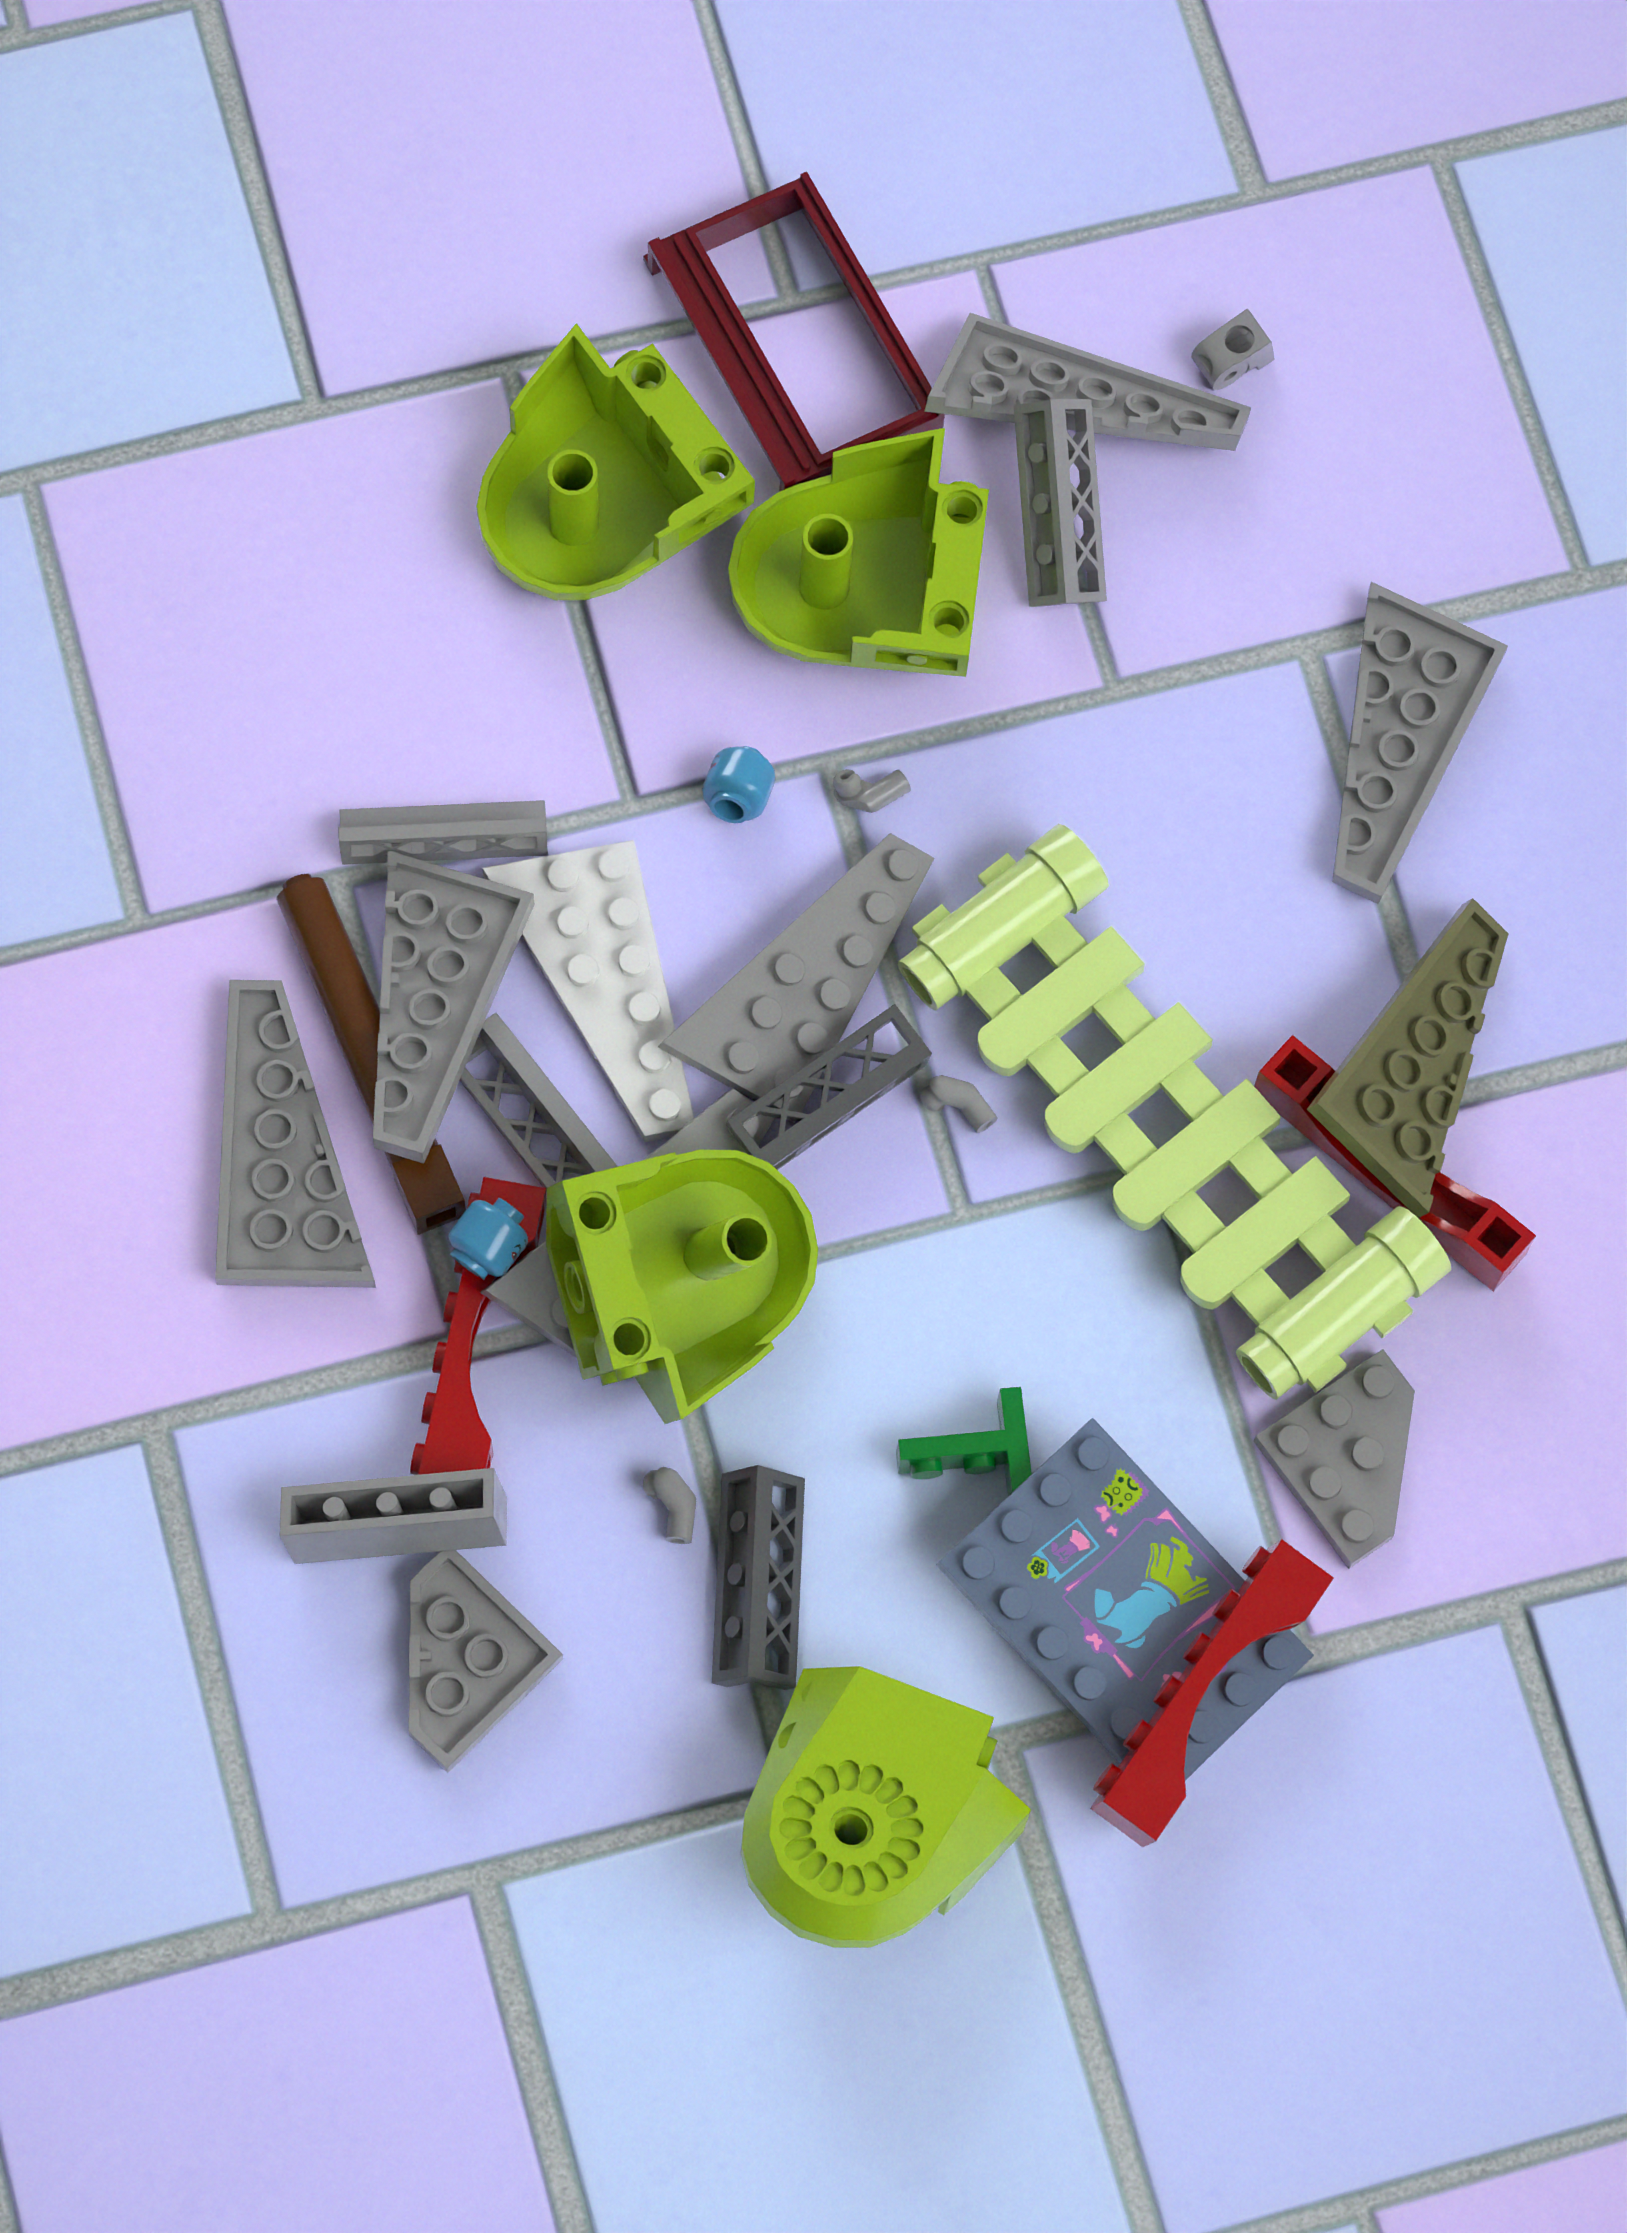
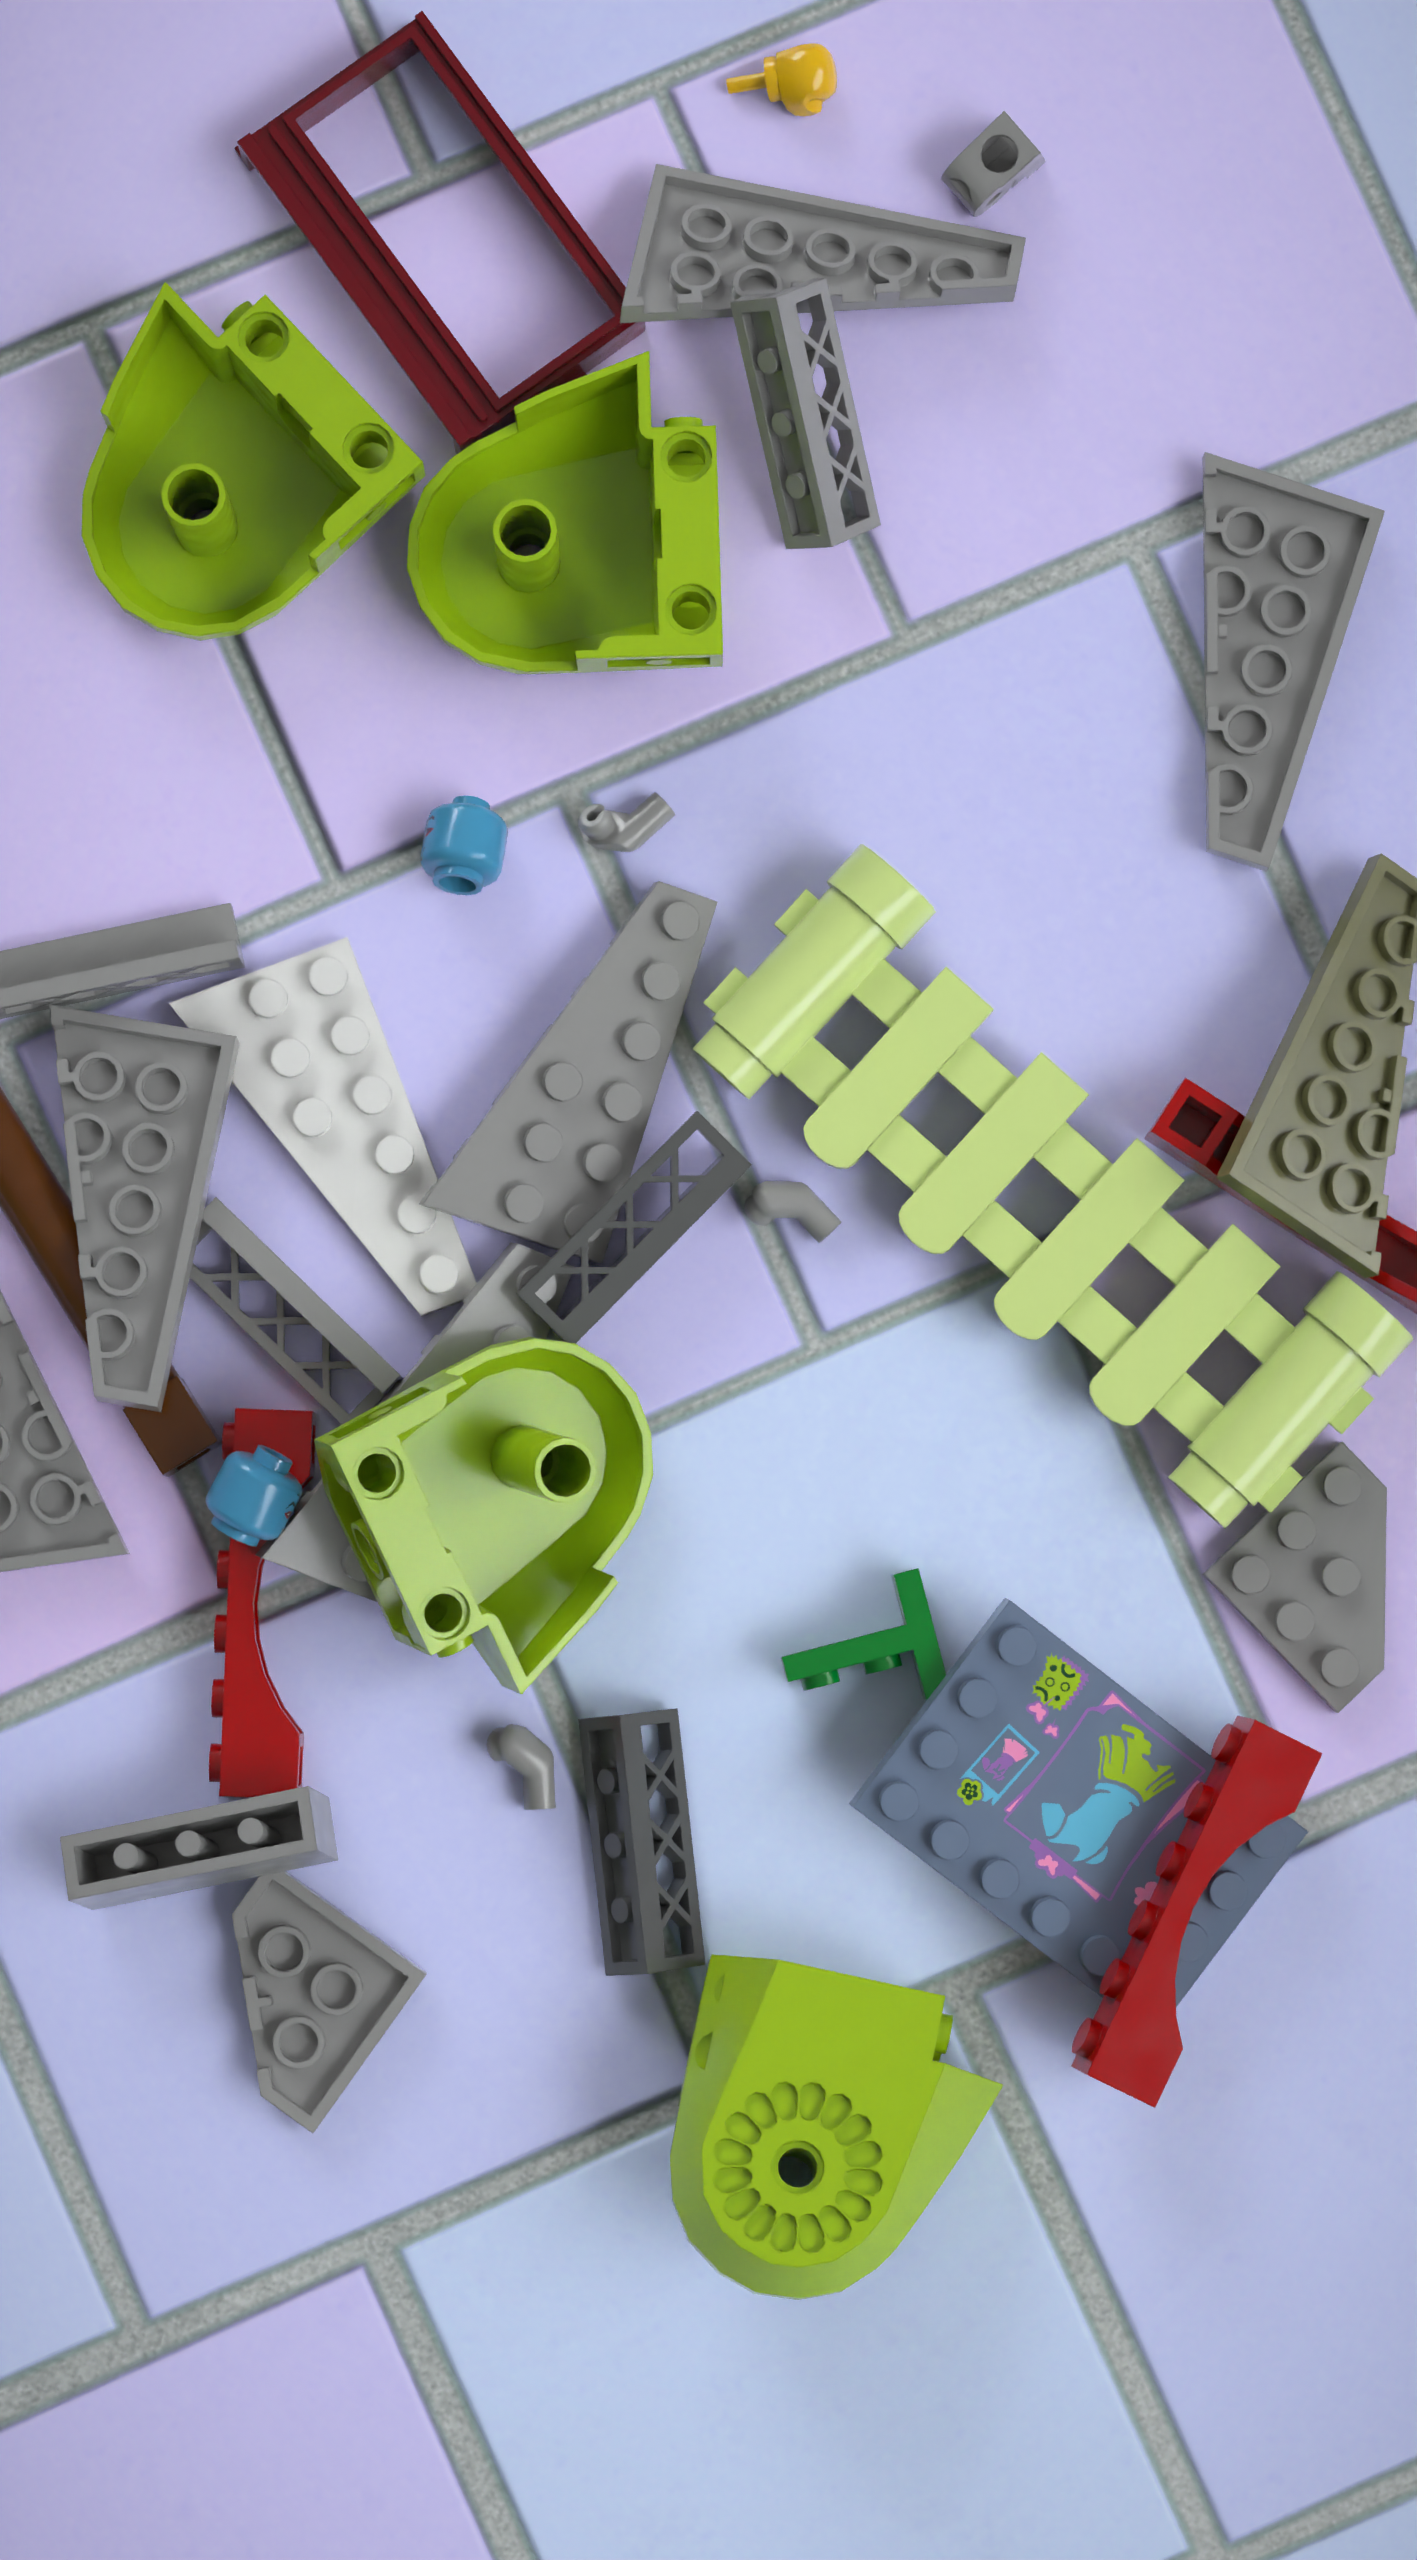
camera: 10 degrees left, 15 degrees up
none -> yellow piece [726,43,837,117]

